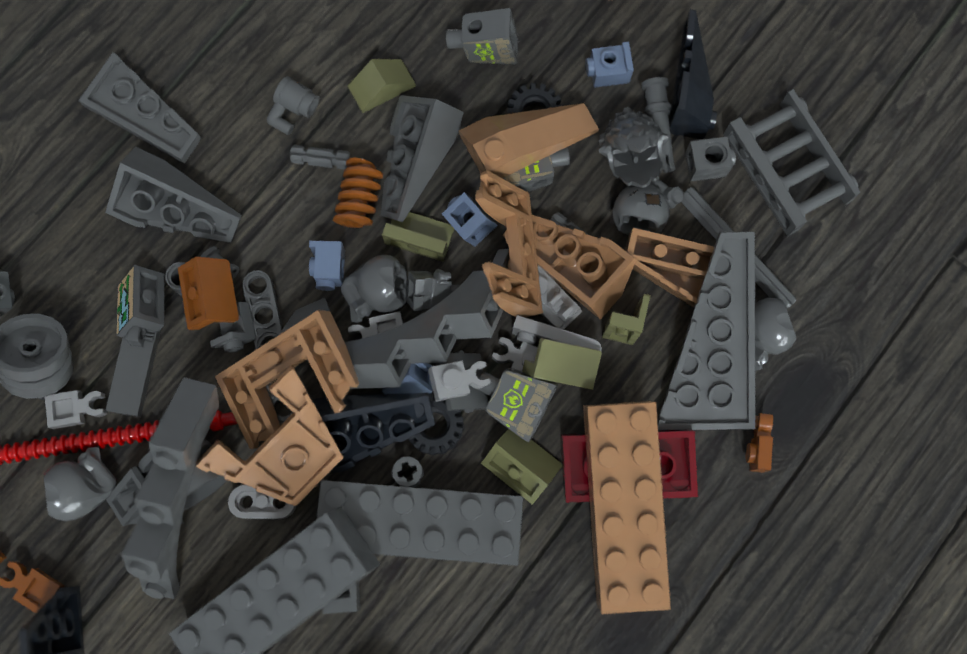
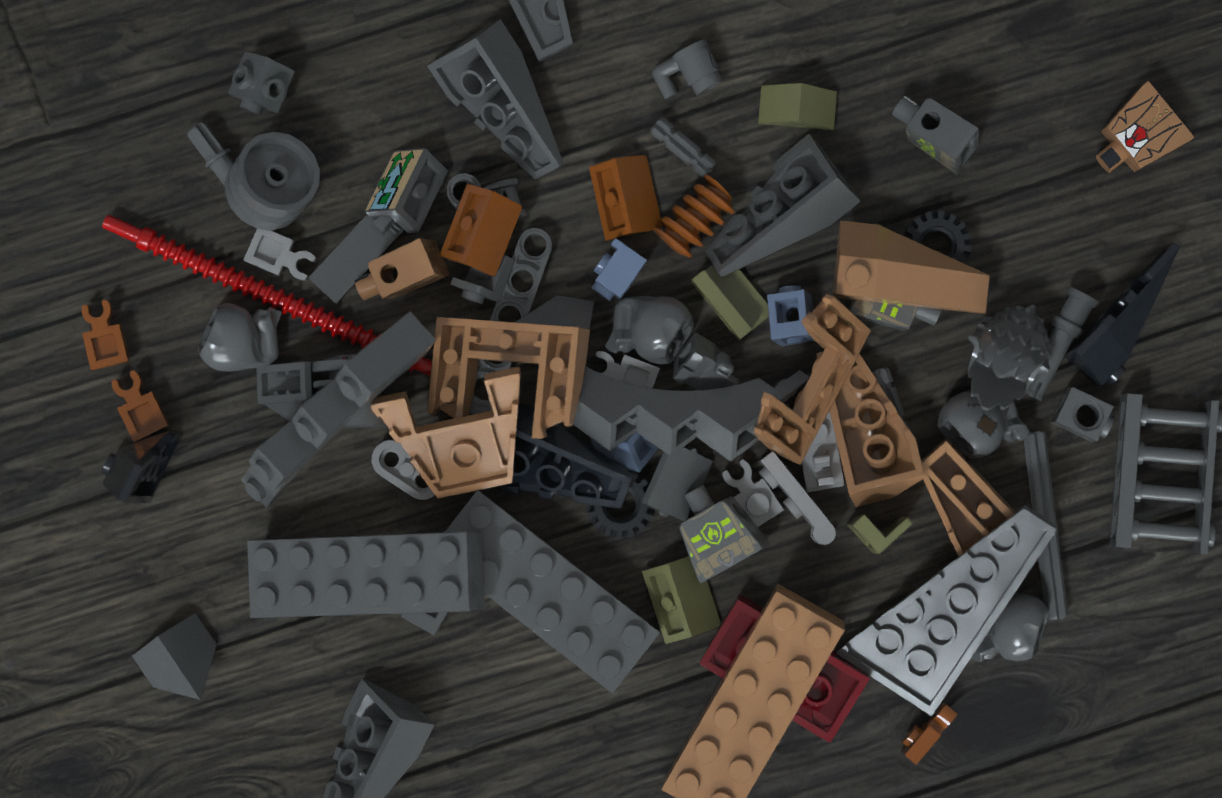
camera: 30 degrees right, 10 degrees up
dark grey bush [392,457,424,488] -> none
light grey plate [428,361,491,402] -> none
olive panel [522,338,602,389] -> none
sand blue brick [586,42,634,87] -> none
none -> medium nougat torso [355,238,450,301]
none -> dark orange panel [589,155,662,241]

